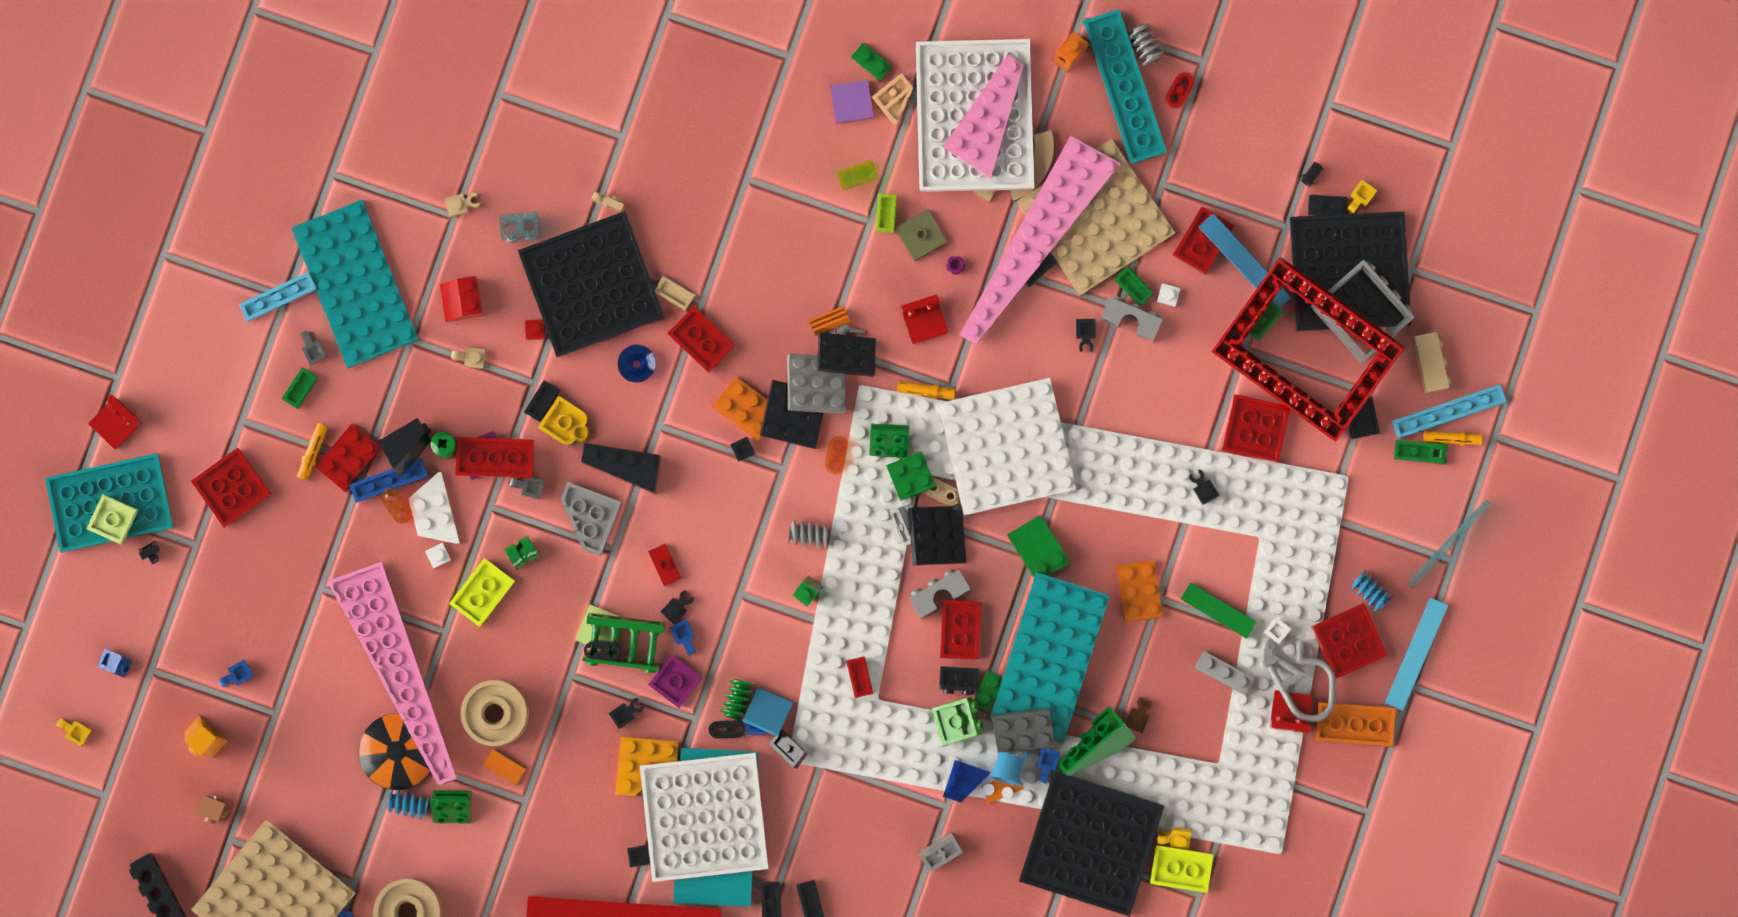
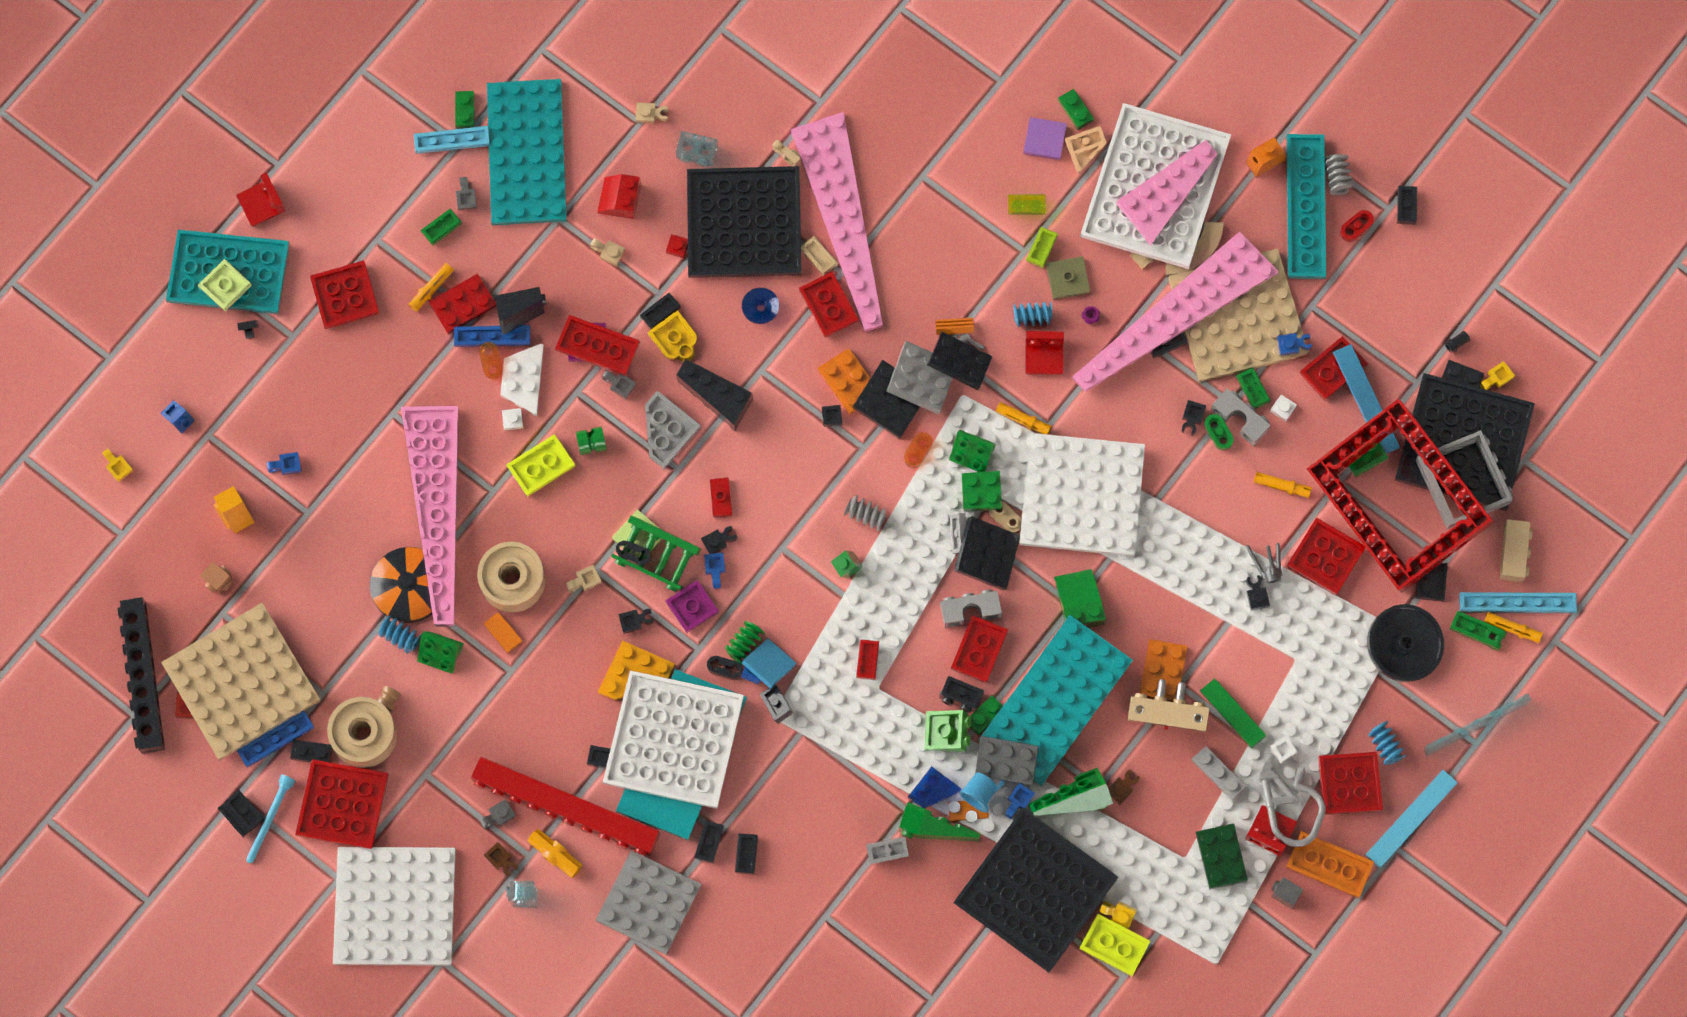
camera: 20 degrees right, 10 degrees down
green piece [431,432,457,459] -> none
none -> medium nougat wheel [377,686,401,712]
none -> green plate [455,91,475,129]
none -> tan plate [566,565,602,593]
none -> bright pink wing [791,112,883,332]
none -> green wedge [899,802,981,841]
none -> dark azure piece [1013,302,1052,327]
none -> tan piece [1127,679,1209,732]
none -> dark green plate [1195,823,1248,890]
none -> green plate [1204,414,1233,451]
none -> dark grey plant [1246,543,1283,584]
none -> light orange pin [1253,471,1312,499]
none -> flat silver brick [1271,877,1303,909]
none -> blue plate [1277,333,1312,356]
none -> black dish [1367,604,1444,682]
none -> black plate [1397,186,1417,225]

